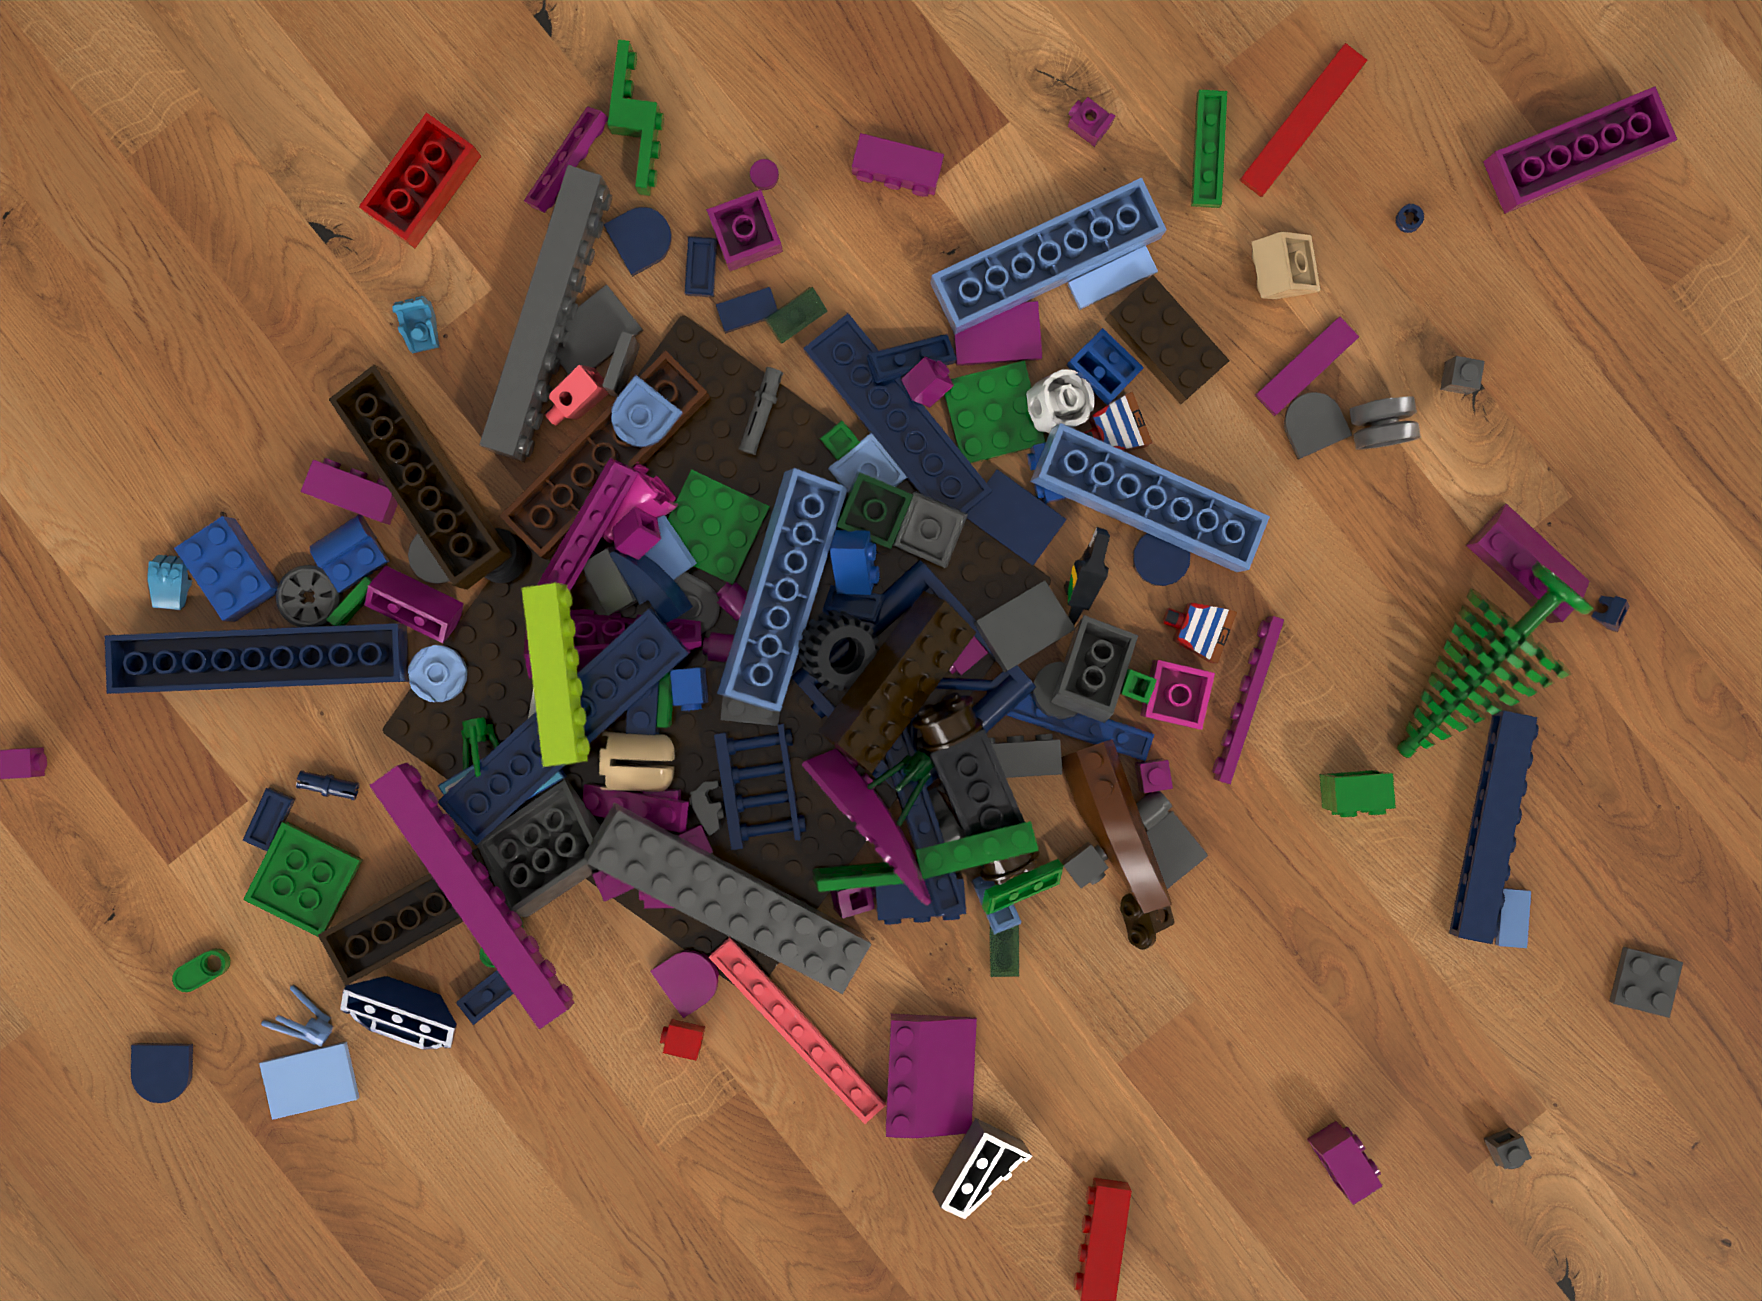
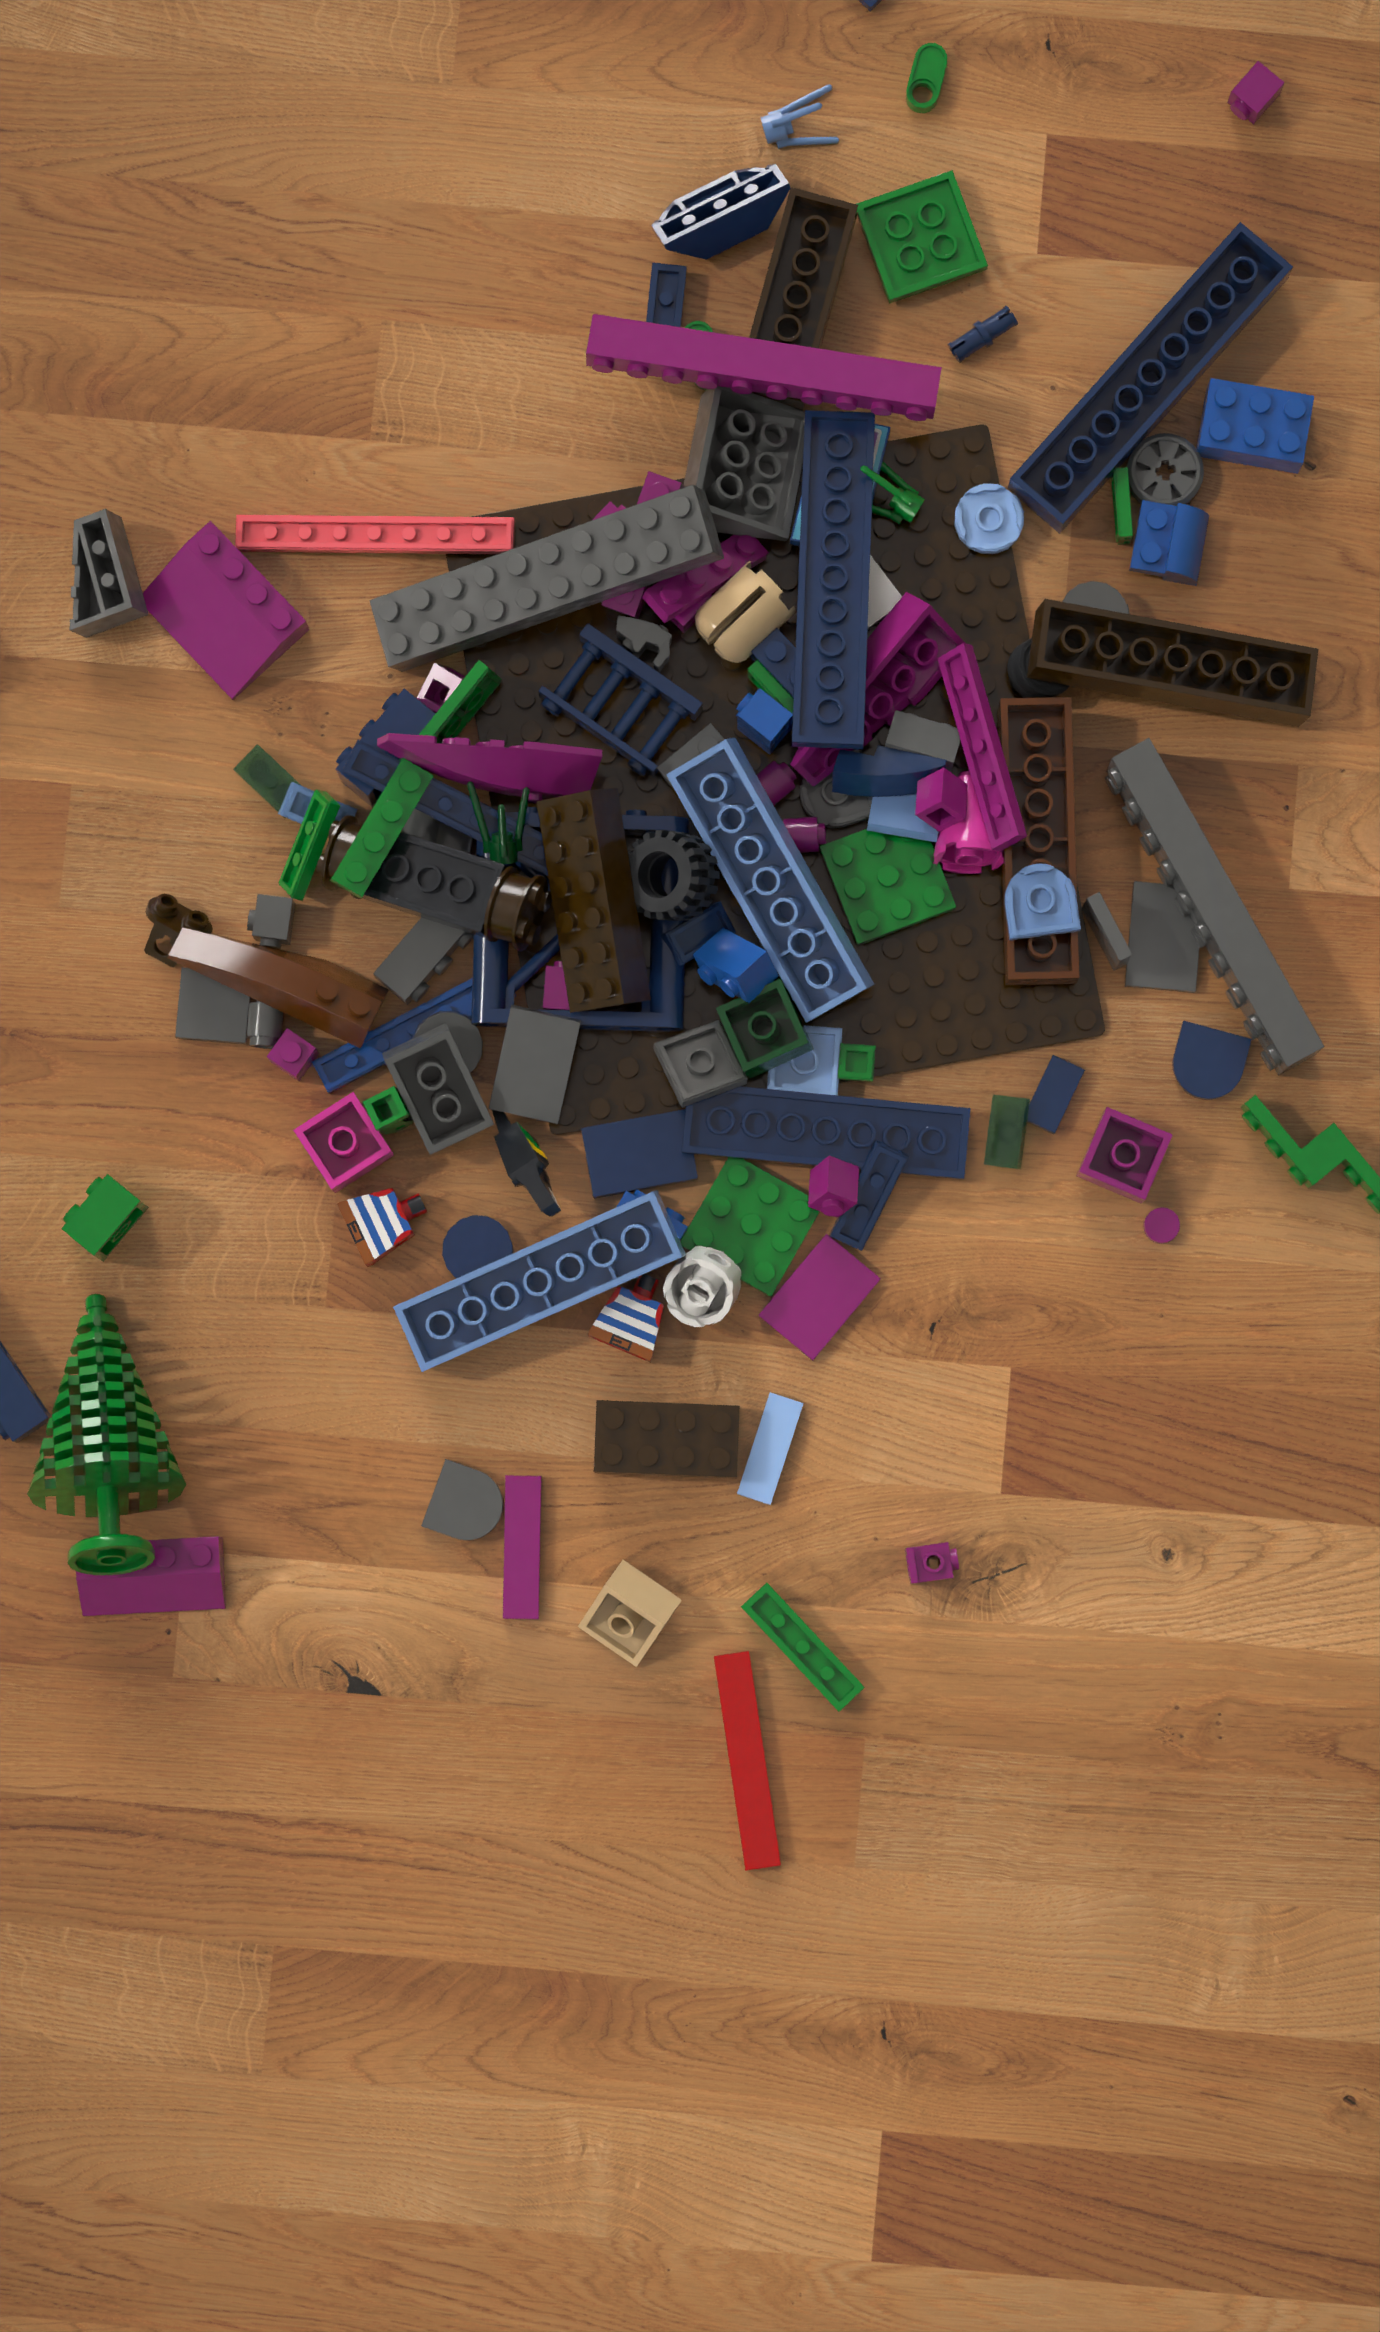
camera: 135 degrees right, 5 degrees down
dark azure hand [147,555,192,610] -> none
dark blue tile [242,787,295,851] -> none
light blue tile [259,1041,360,1120] -> none
magenta brick [301,458,398,525] -> none
magenta brick [365,566,464,643] -> none
dark azure hand [392,296,440,353] -> none
lime brick [522,583,590,767] -> none
magenta plate [524,106,608,213] -> none
coral torso [544,365,609,426] -> none
magenta tile [650,950,719,1018] -> none
red brick [660,1019,706,1061] -> none
dark blue tile [685,237,718,297] -> none
dark grey pin [738,367,784,455] -> none
magenta brick [852,133,944,197] -> none
medium blue brick [930,178,1167,335] -> none
blue brick [1066,328,1144,406] -> none
magenta plate [1212,616,1284,784] -> none
flat silver wheel [1349,397,1421,450] -> none
dark blue bush [1396,204,1424,233] -> none
dark grey brick [1440,356,1485,395] -> none
magenta brick [1483,86,1678,214] -> none
dark blue tile [1591,596,1630,633] -> none

